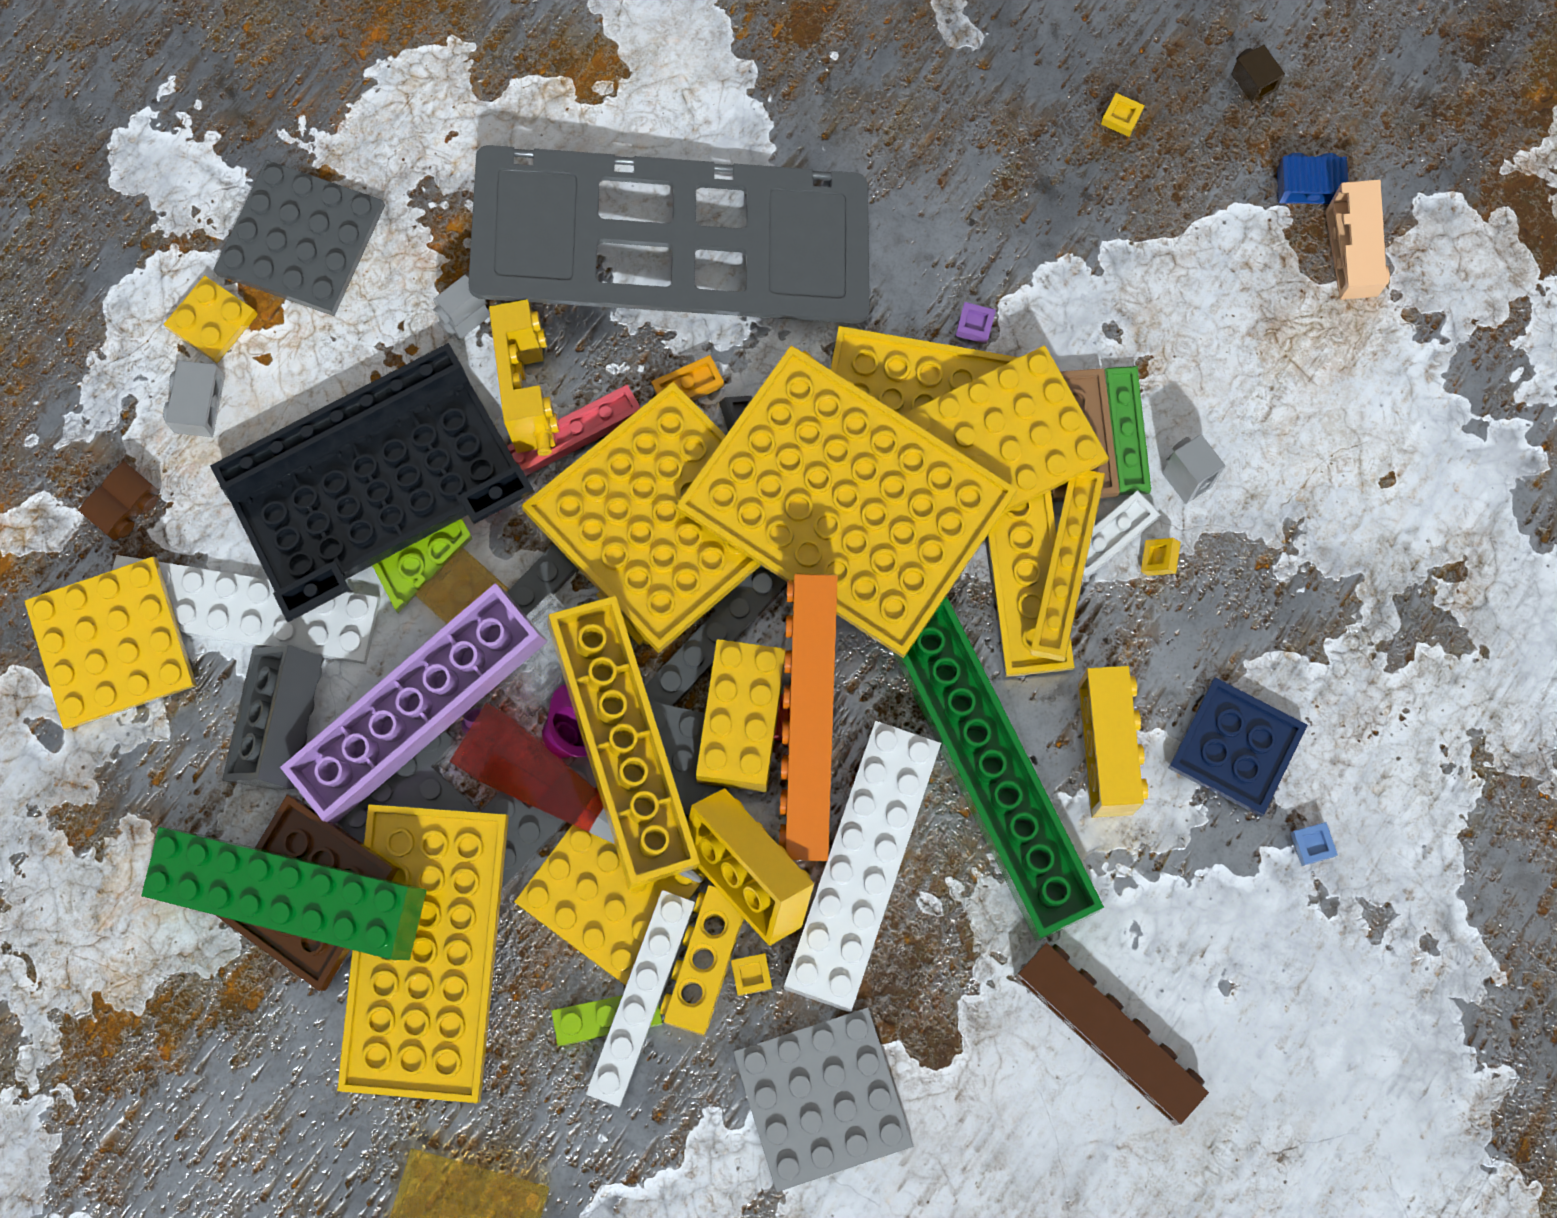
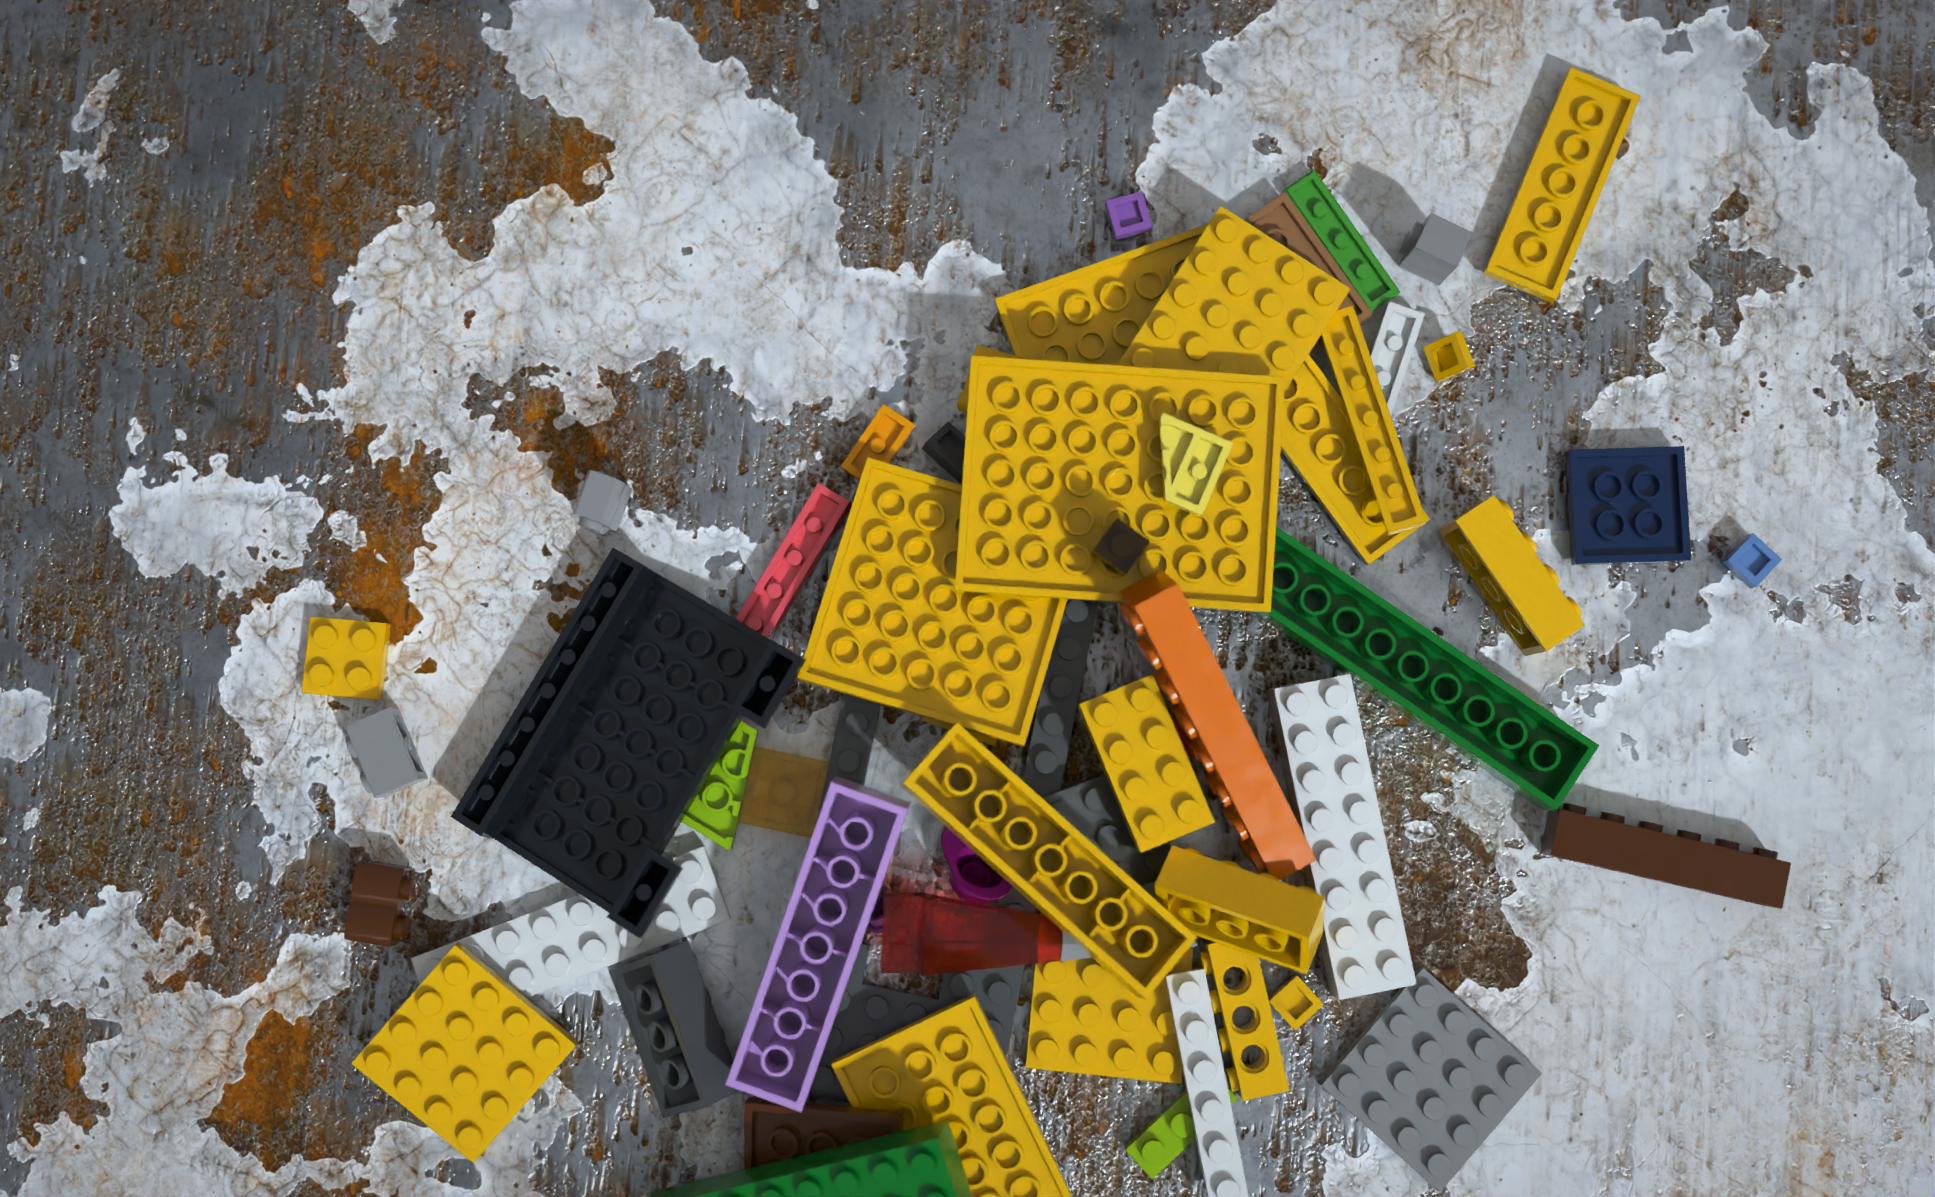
camera: 30 degrees left, 10 degrees up
dark grey plate [213,160,385,316] -> none
dark grey door [468,145,870,324] -> none
yellow brick [489,299,560,456] -> none
none -> dark brown brick [1091,518,1150,577]
none -> light yellow wing [1159,413,1233,517]
none -> yellow plate [1482,67,1641,303]

